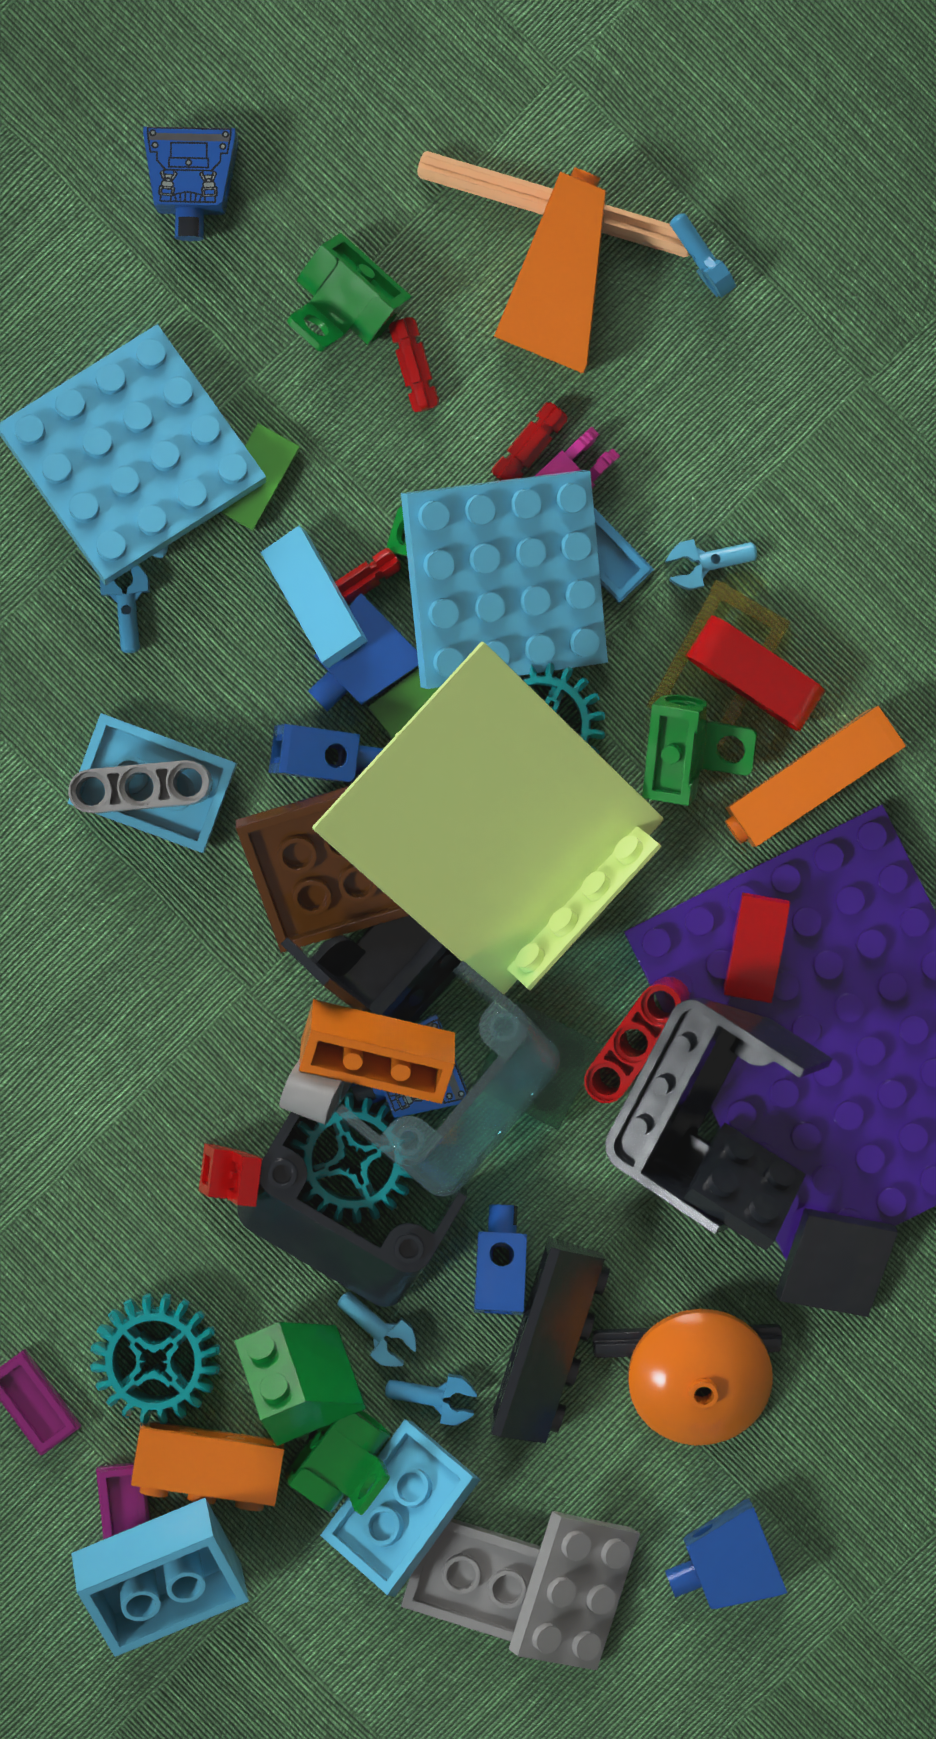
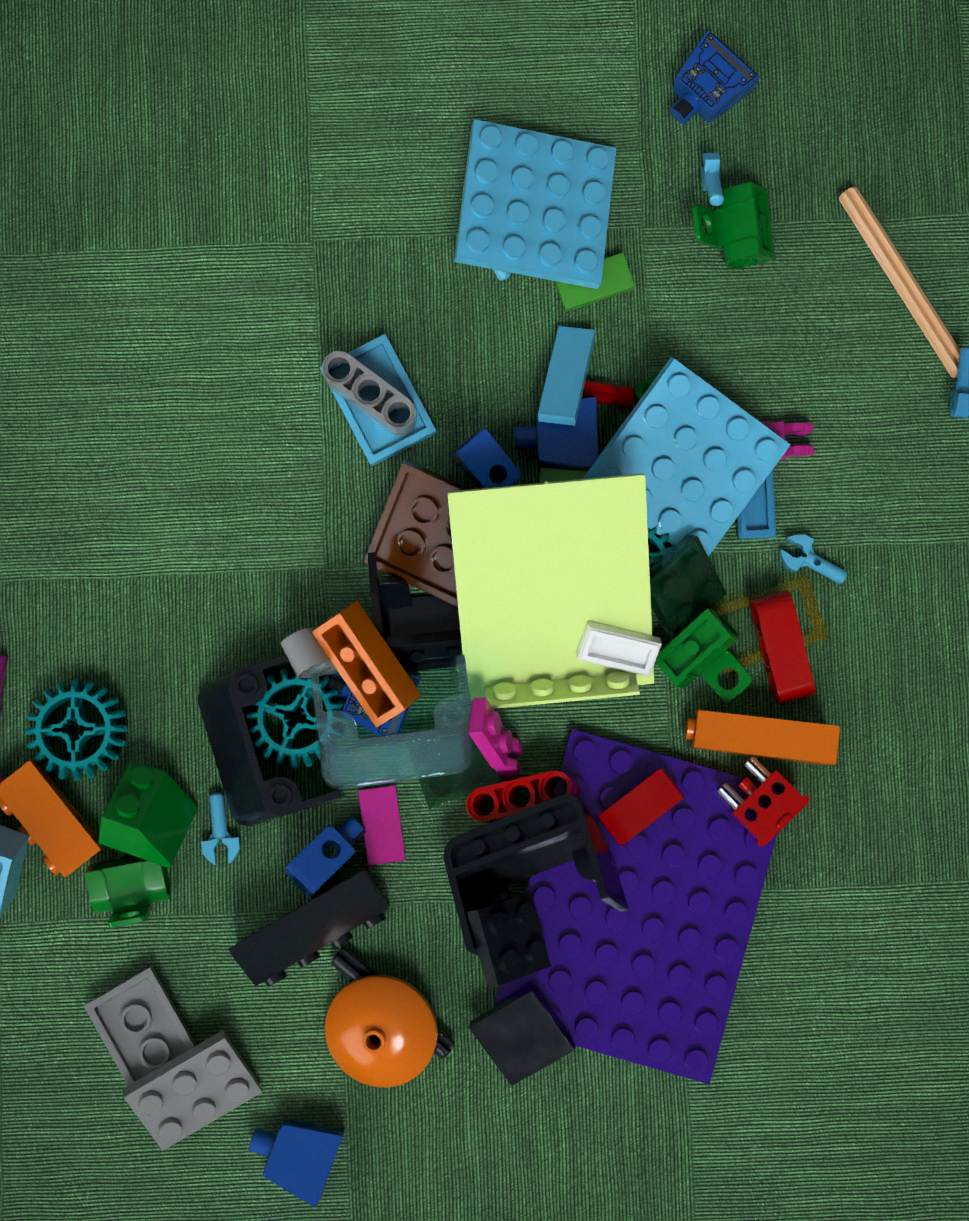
camera: 40 degrees right, 5 degrees down
dark azure bar [100,565,150,653] -> none
red slope [198,1143,262,1207] -> none
medium azure plate [320,1419,481,1597] -> none
dark azure bar [385,1373,477,1426] -> none
red axle [389,317,439,412] -> none
red axle [491,401,568,481] -> none
orange slope [494,167,607,373] -> none
none -> dark pink tile [358,785,406,866]
none -> dark pink hinge [468,697,523,779]
none -> white tile [576,621,662,676]
none -> clear green plate [649,534,727,639]
none -> medium azure bar [701,153,724,206]
none -> red piece [718,757,809,847]

